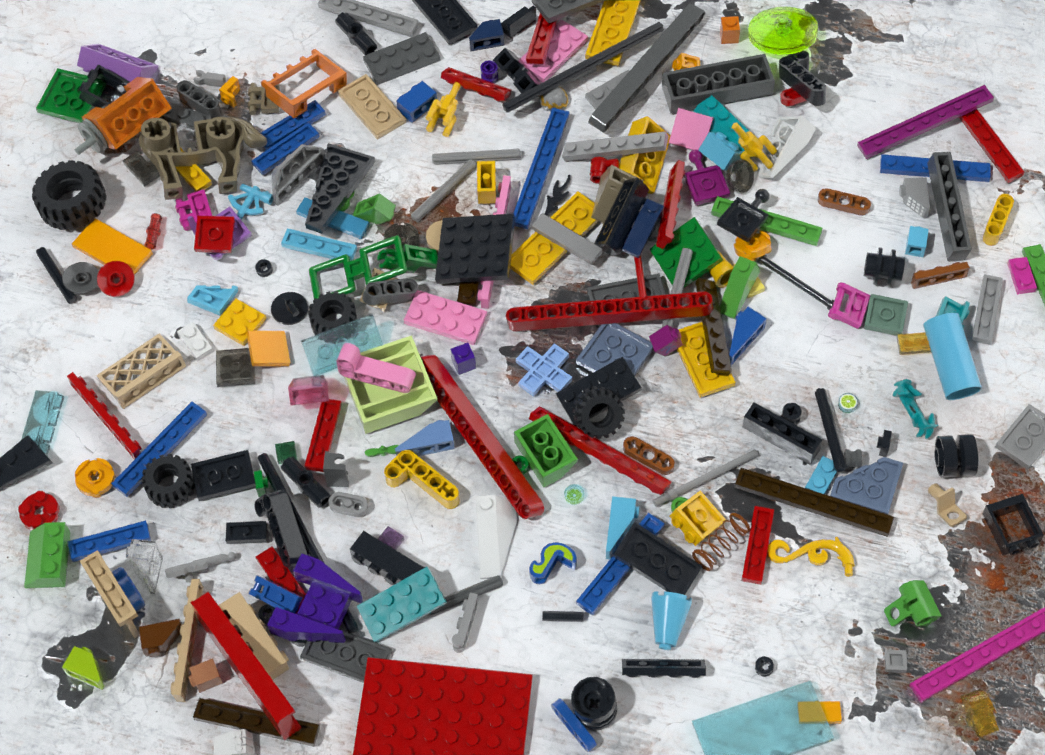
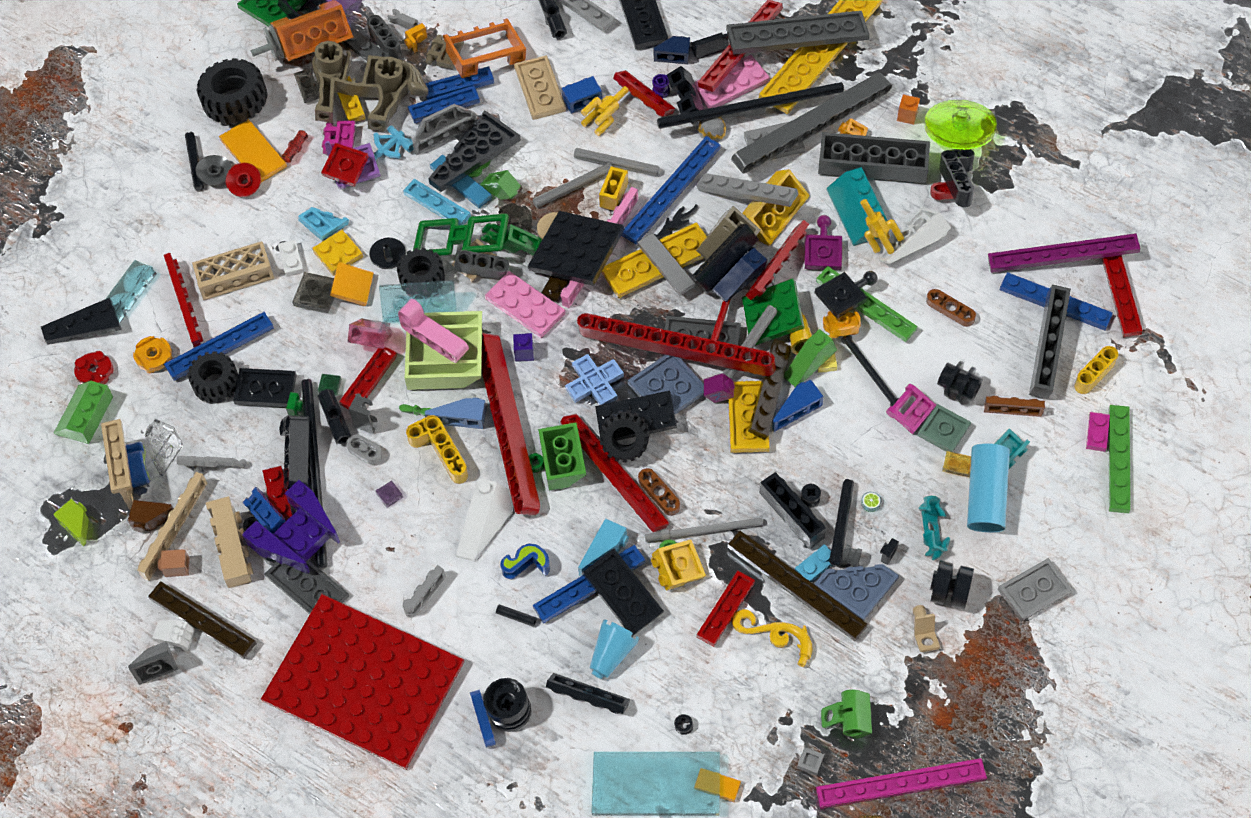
camera: 20 degrees right, 0 degrees up
blue plate [67,520,151,562] -> none
red tile [190,592,301,741] -> none
black plate [225,521,267,544] -> none
black bush [255,259,273,277] -> none
black brick [350,530,424,585] -> none
teal plate [357,566,447,643] -> none
dark grey plate [363,32,441,85] -> none
dark grey axle [429,575,503,615] -> none
clear light blue tile [564,484,584,505] -> none
red piece [589,157,619,184] -> none
bright pink tile [669,108,714,150] -> none
dark orange piece [692,513,750,571] -> none
medium azure brick [698,132,742,171] -> none
clear smoke piece [725,159,754,193] -> none
light grey slope [899,178,930,218] -> none
medium azure brick [905,226,929,257] -> none
light grey plate [971,274,1003,345] -> none
black window [982,494,1044,555] -> none

